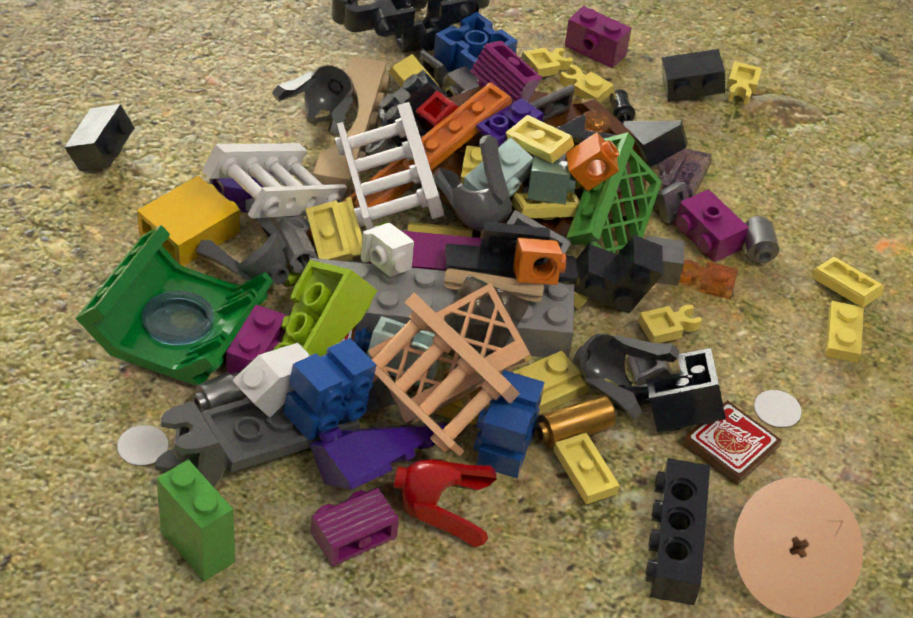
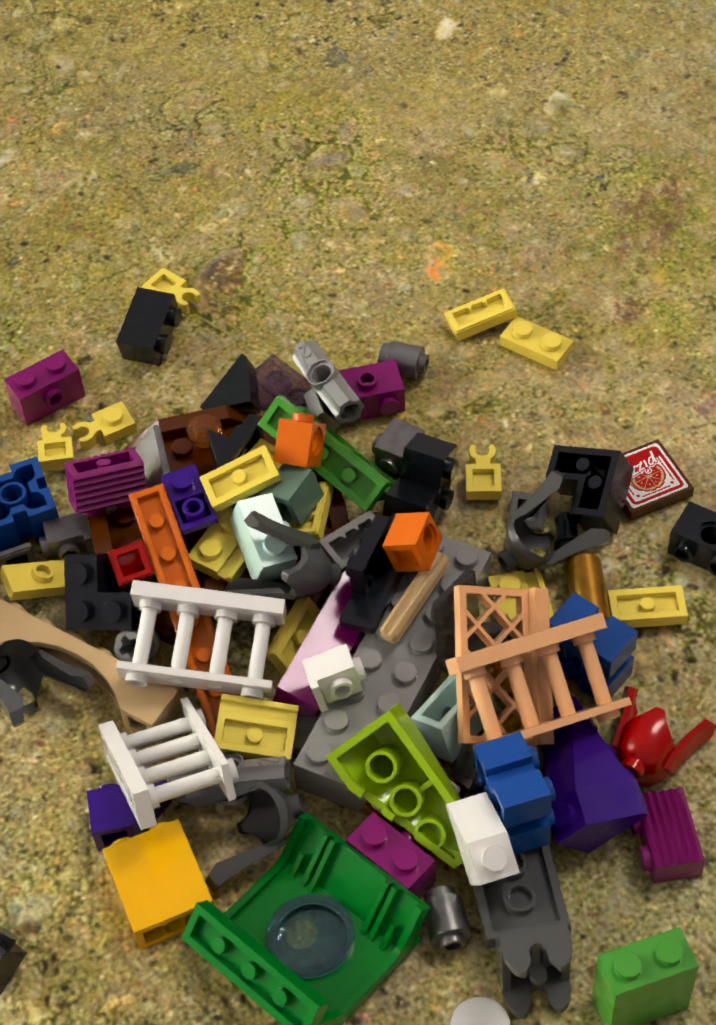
camera: 60 degrees left, 5 degrees up
black pin [609,89,635,124] -> none
clear orange plate [679,260,738,300] -> none
white sticker [754,390,801,427] -> none
none -> light grey piece [291,340,364,424]

